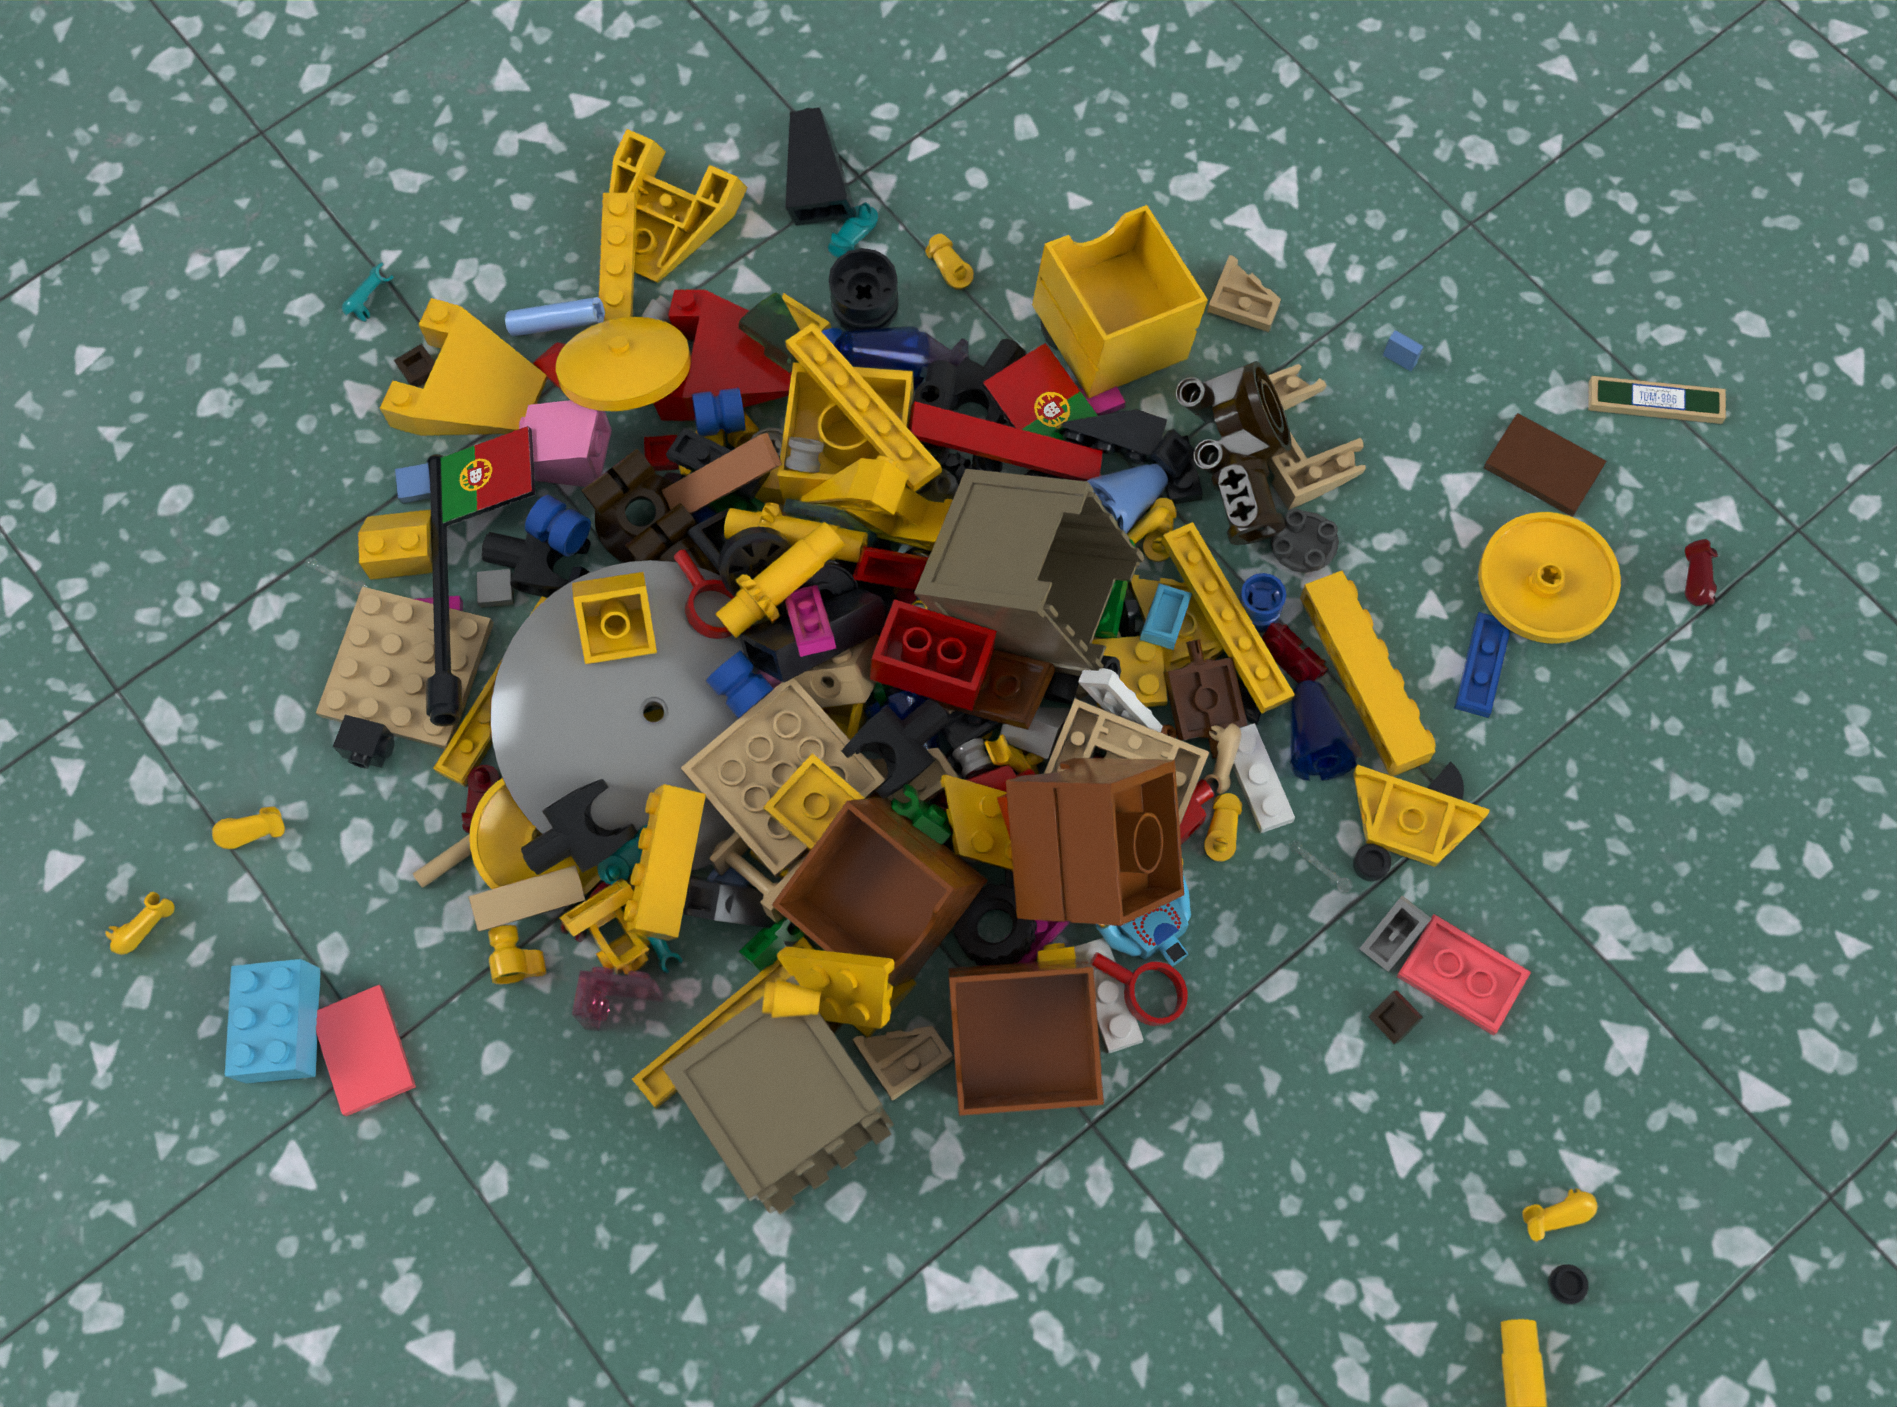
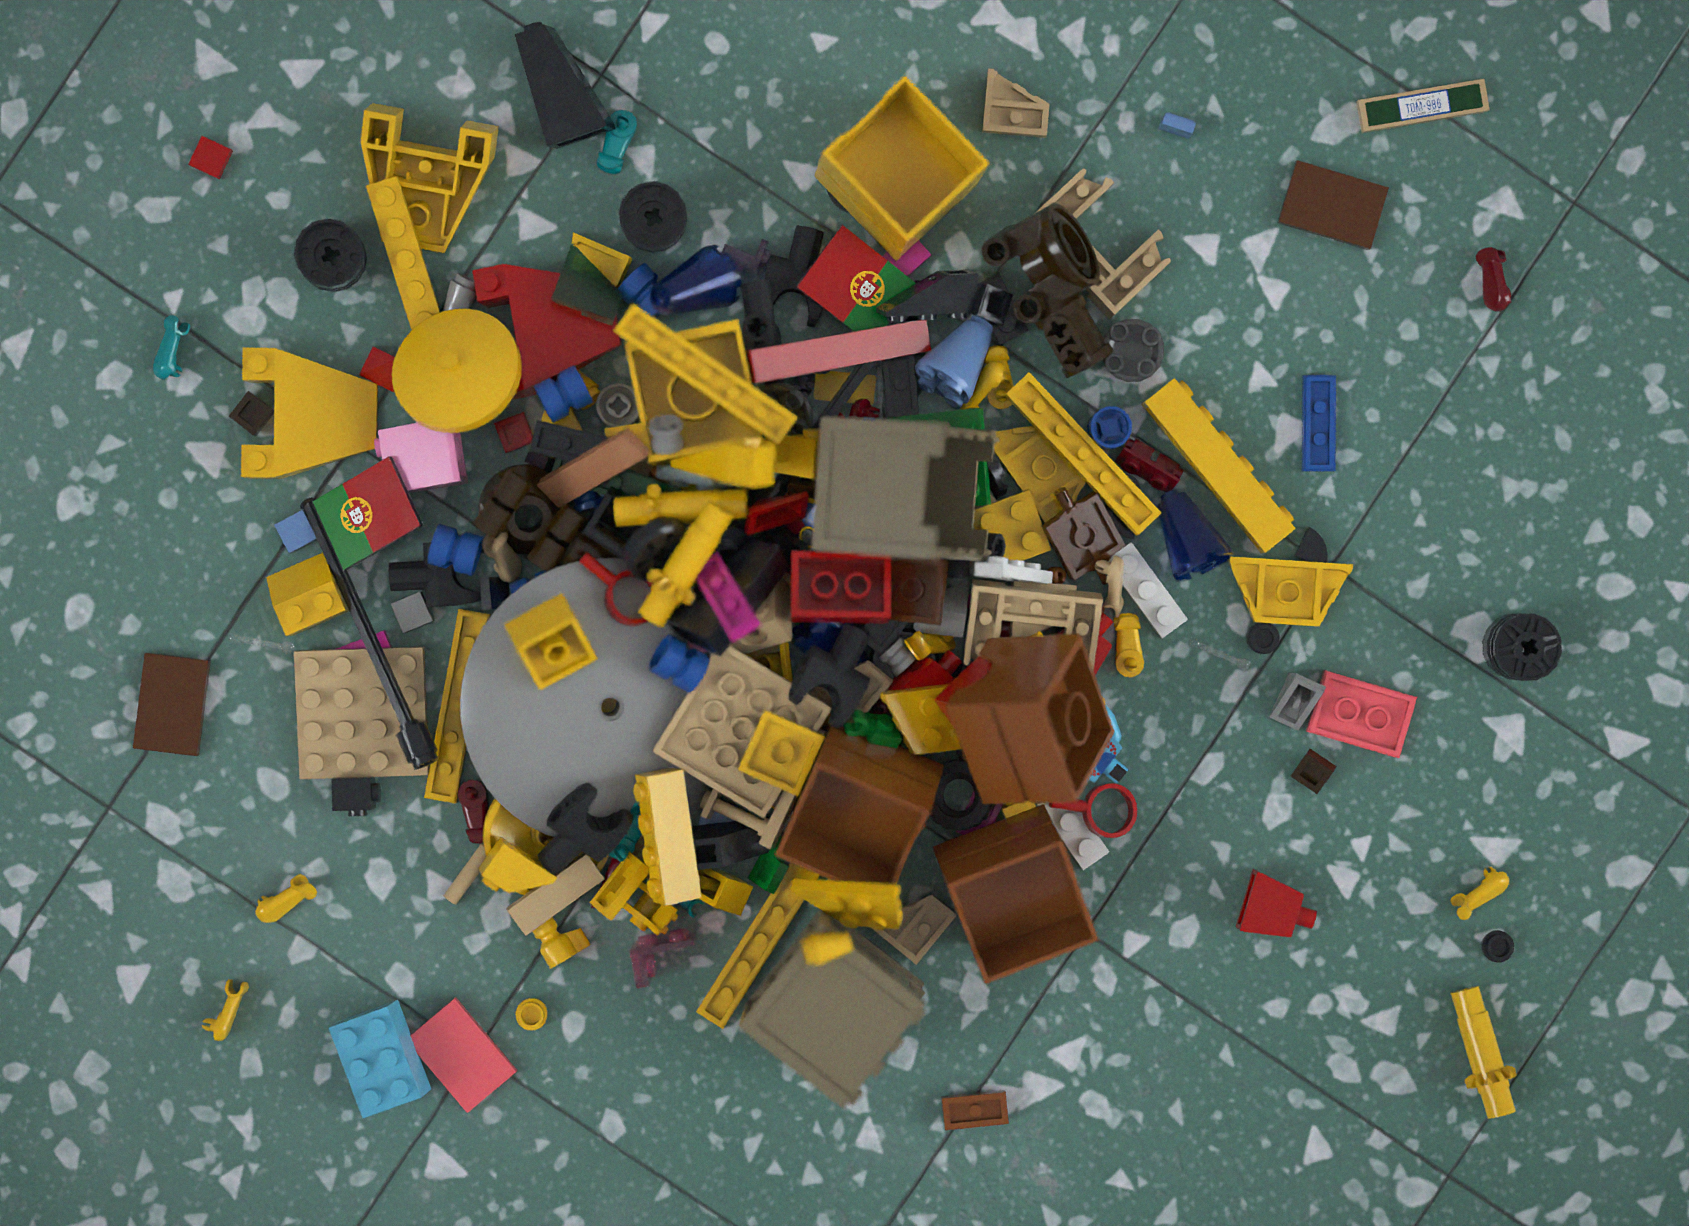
camera: 20 degrees left, 20 degrees up
light blue piece [505,297,605,337] -> none
yellow piece [925,234,974,290] -> none
medium azure tile [1140,583,1192,650] -> none
yellow dish [1478,512,1621,644] -> none
none -> reddish brown tile [133,653,211,756]
none -> red tile [188,136,233,180]
none -> black wheel [294,218,367,292]
none -> yellow slope [478,837,557,893]
none -> tan piece [482,532,522,582]
none -> yellow plate [515,998,548,1031]
none -> yellow slope [698,868,754,916]
none -> dark orange plate [941,1090,1009,1130]
none -> red torso [1235,869,1317,937]
none -> black wheel [1482,614,1562,681]

